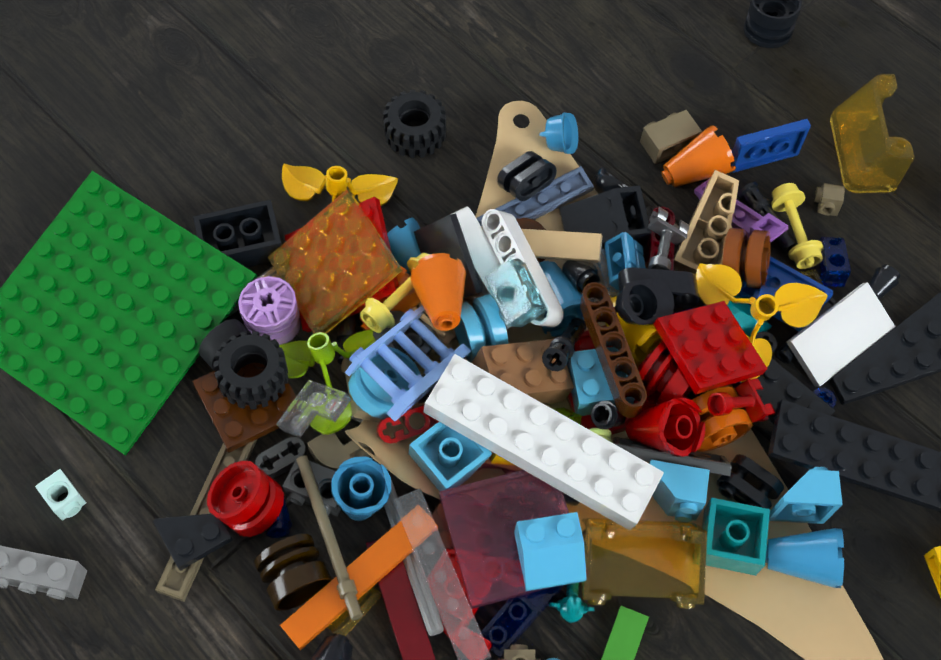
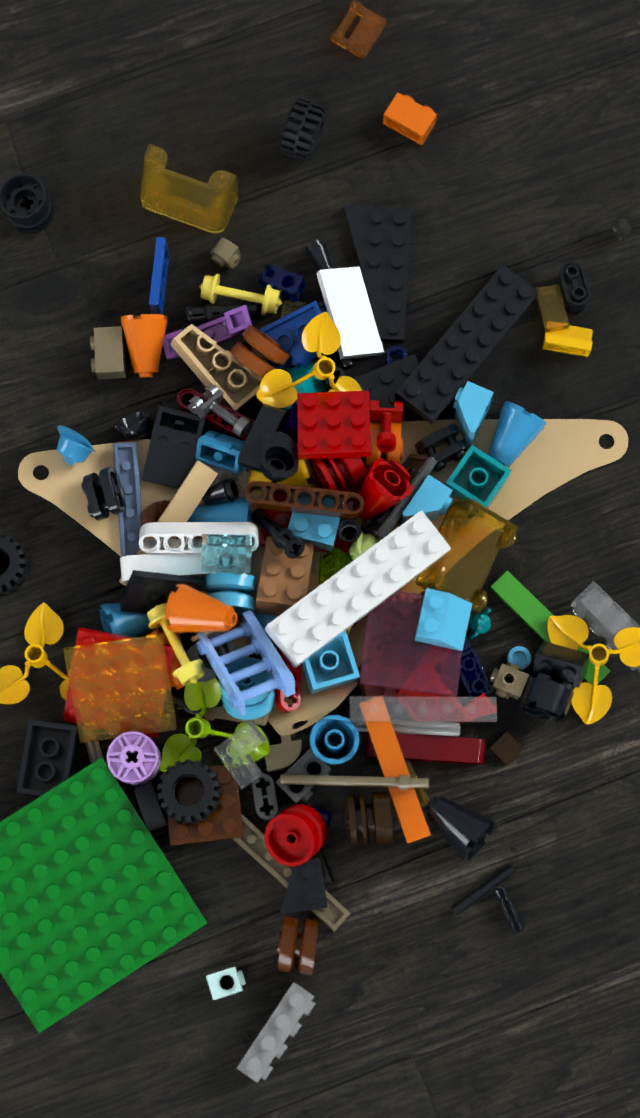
camera: 65 degrees left, 15 degrees up
none -> reddish brown wheel [277,916,319,975]

